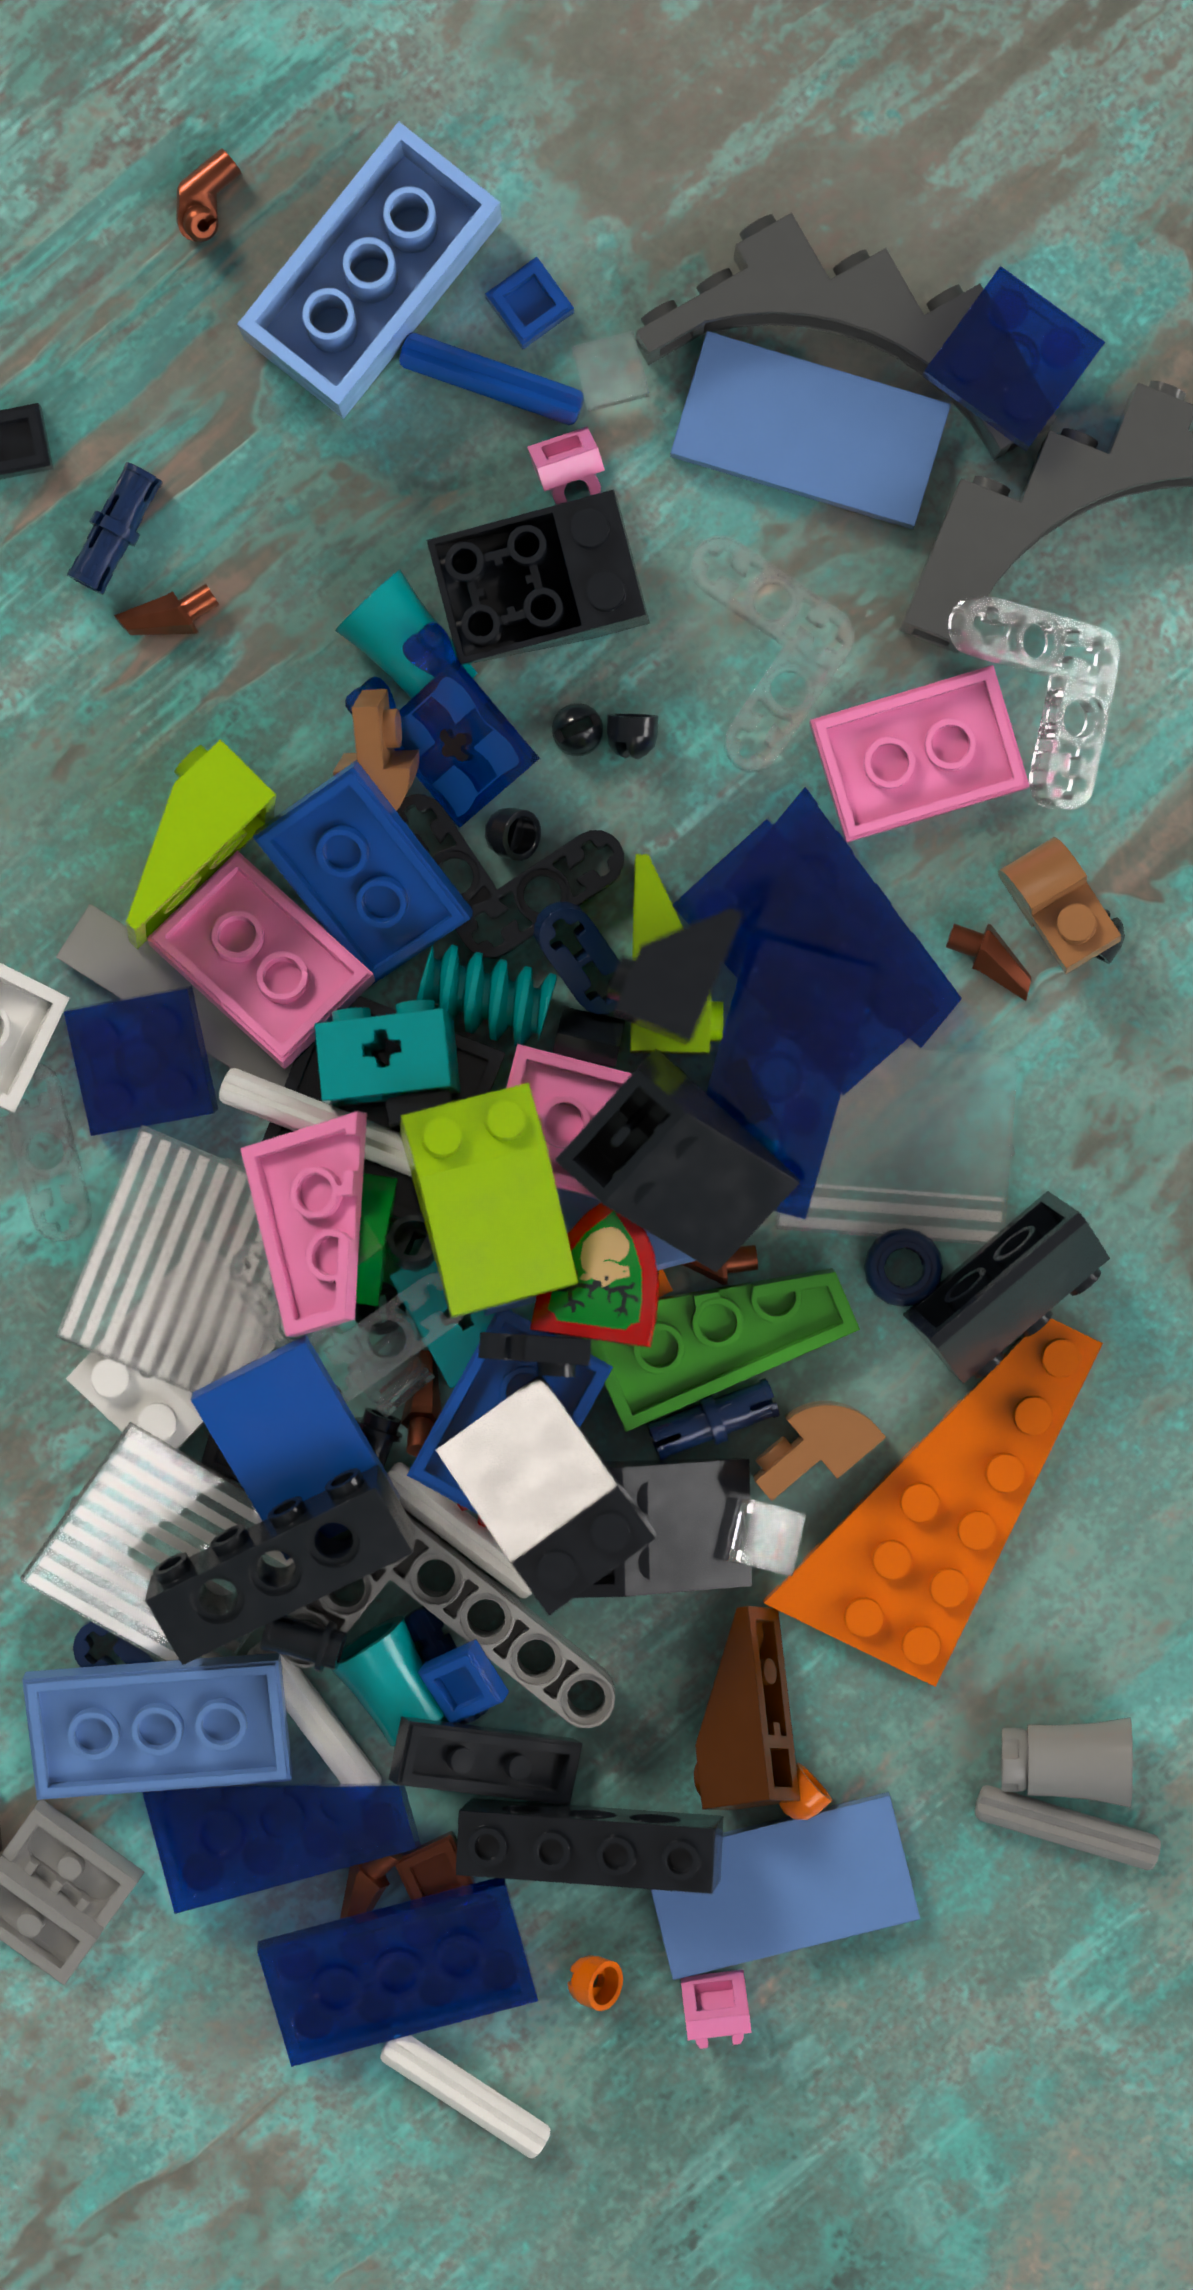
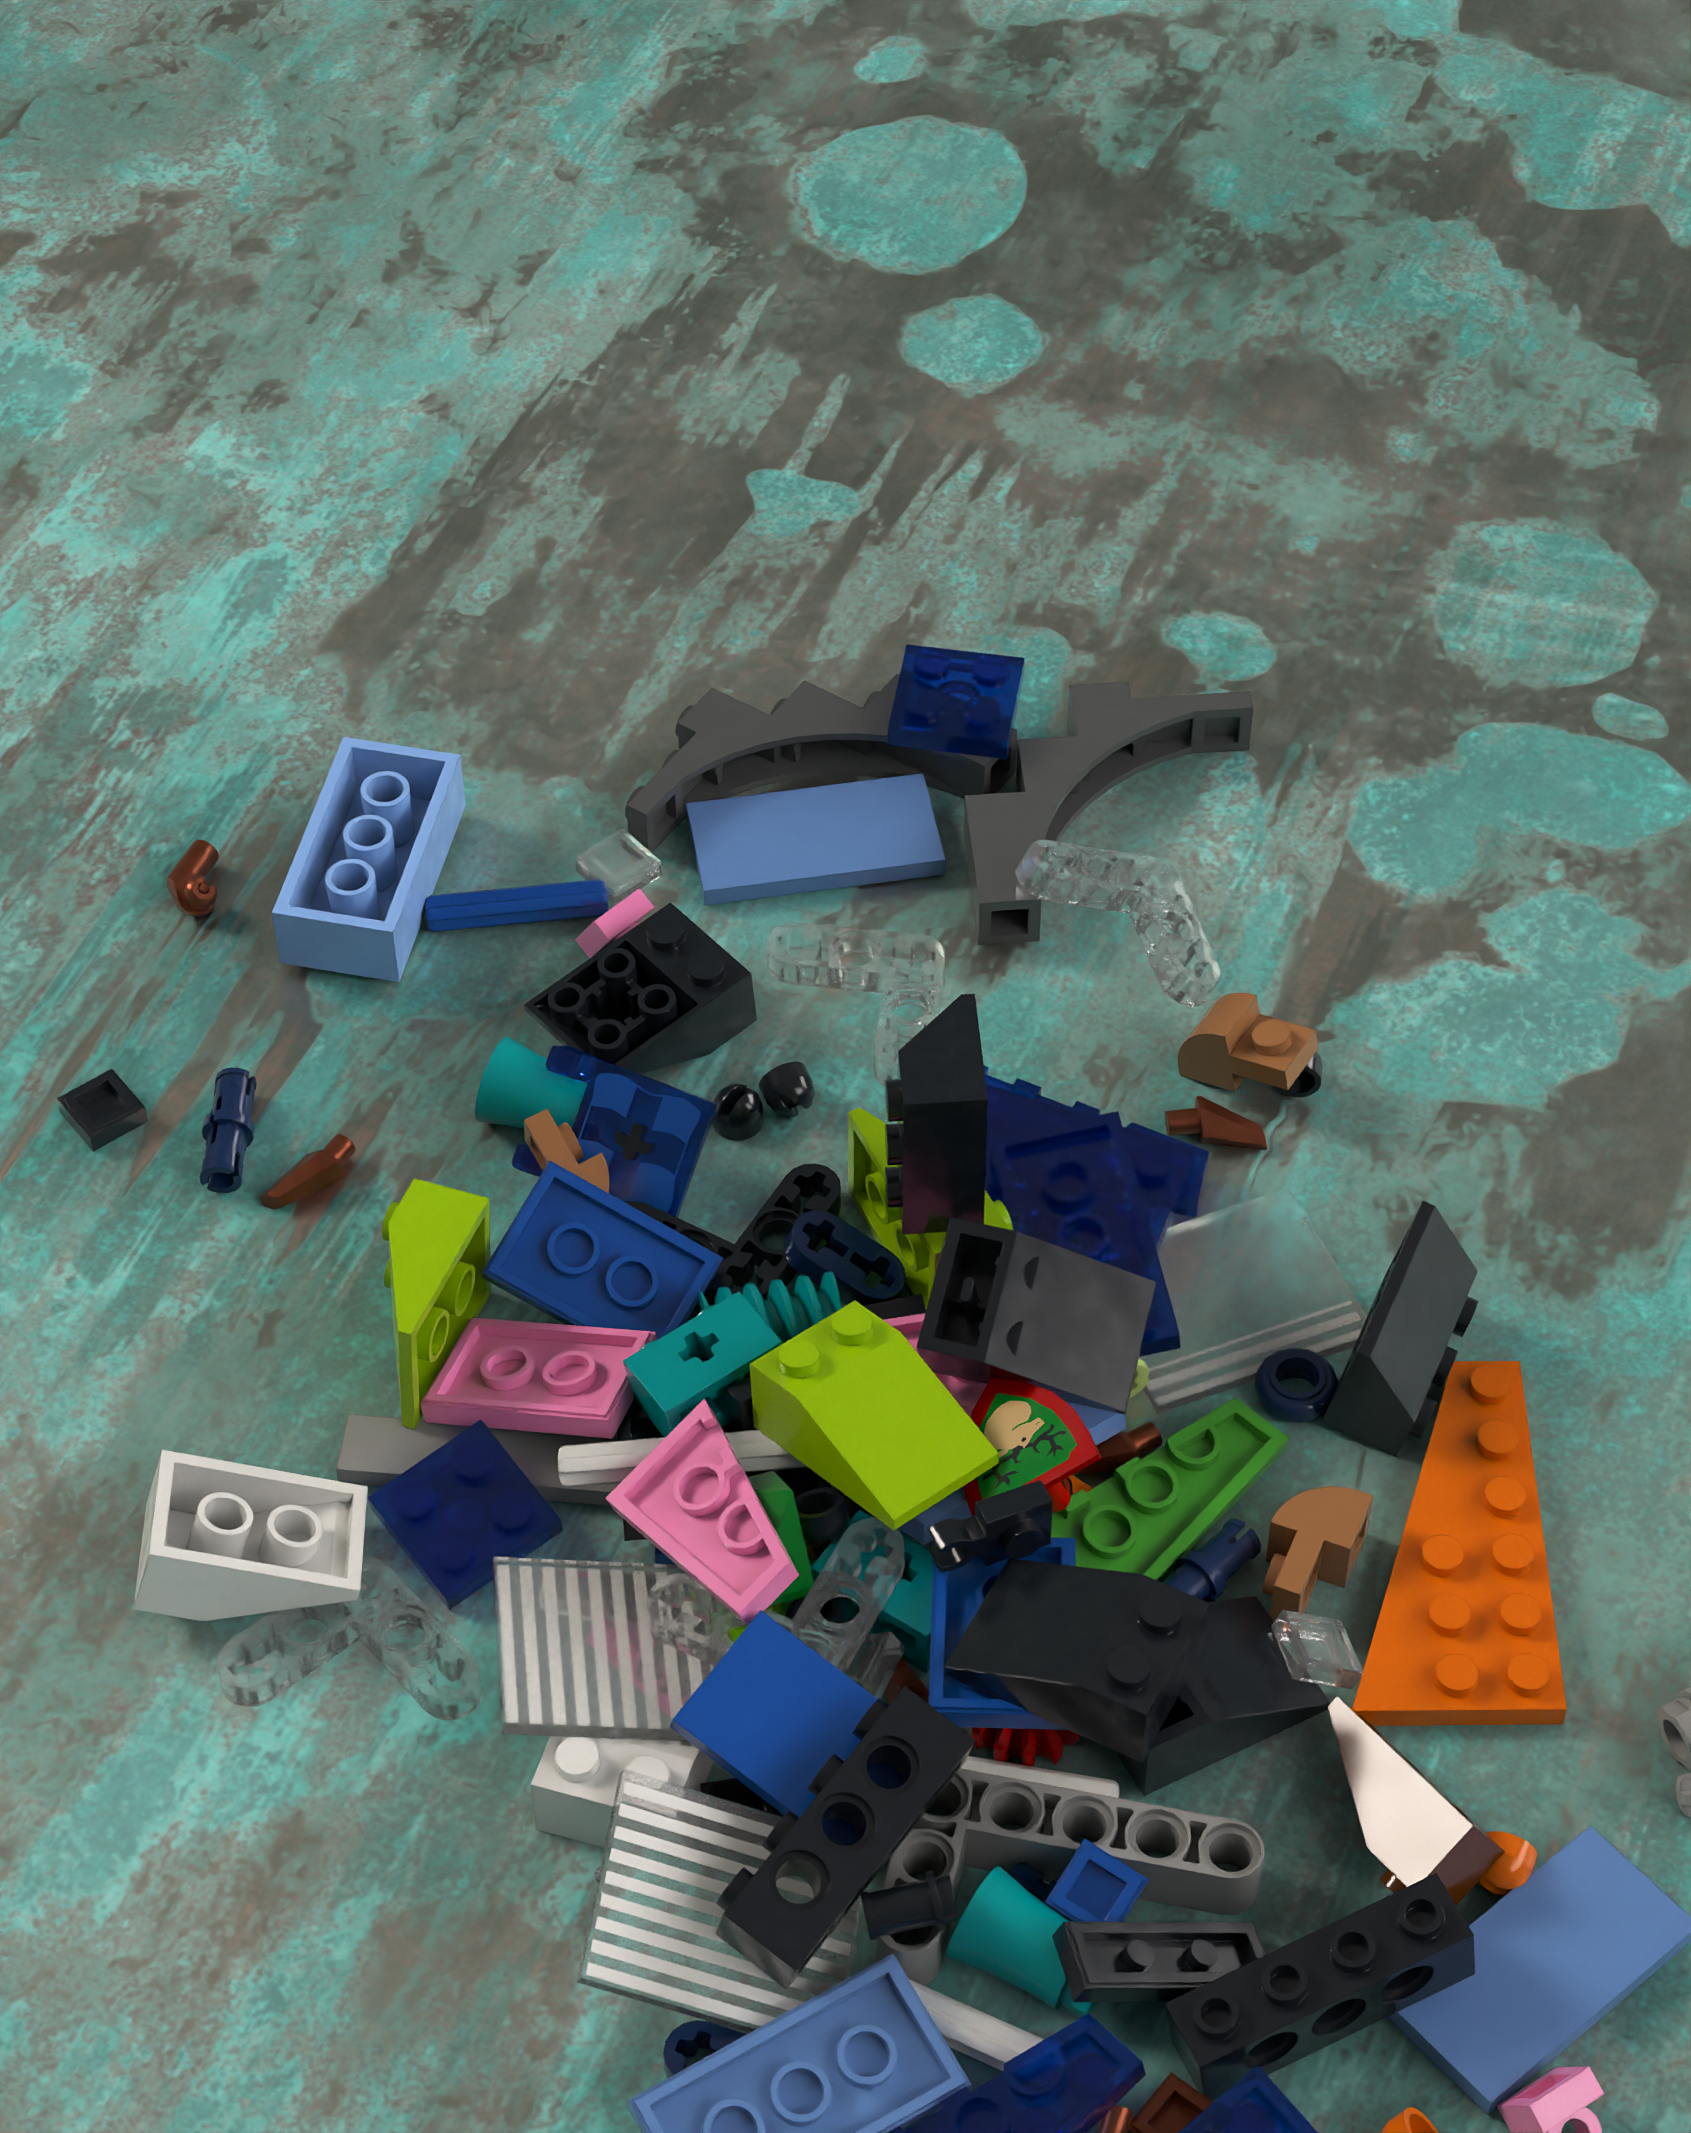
camera: 25 degrees left, 40 degrees down
blue tile [485,257,574,349] -> none
black hinge [485,808,541,861] -> none
bright pink tile [809,665,1030,844] -> none

